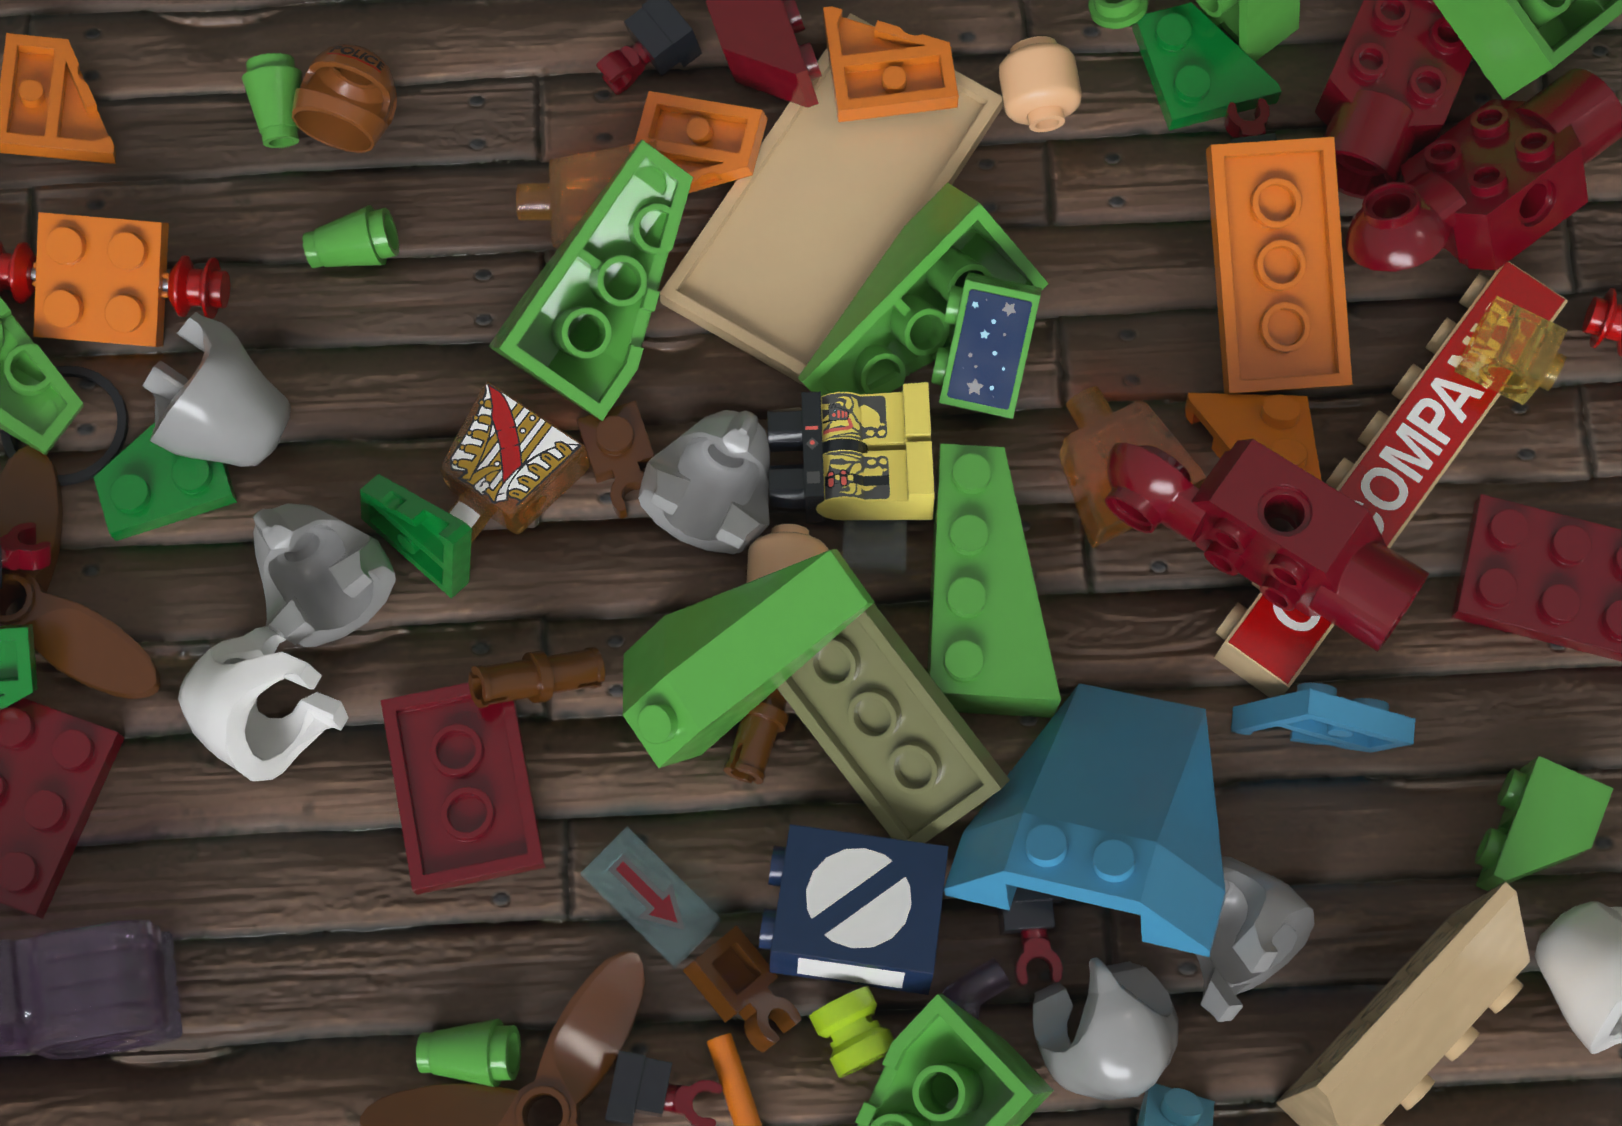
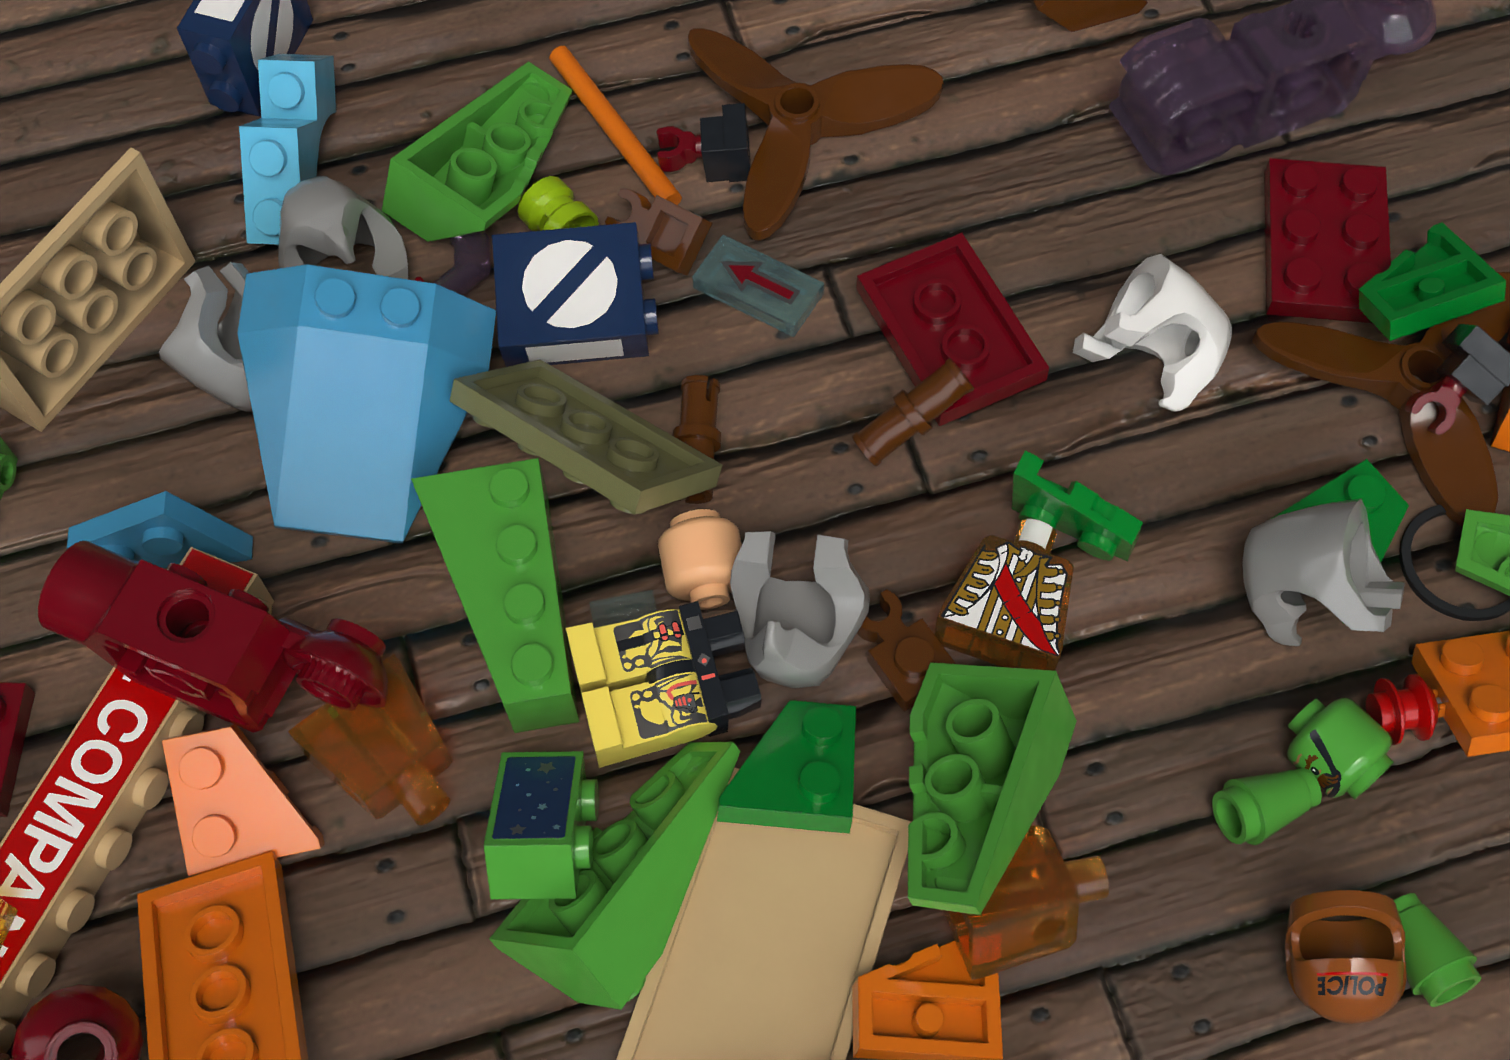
camera: 170 degrees right, 10 degrees down
light grey piece [253,503,396,647] -> none
bright green cone [416,1019,521,1087] -> none
bright green wedge [622,549,874,768] -> none
none -> green wing [717,700,856,834]
none -> bright green head [1287,698,1394,800]

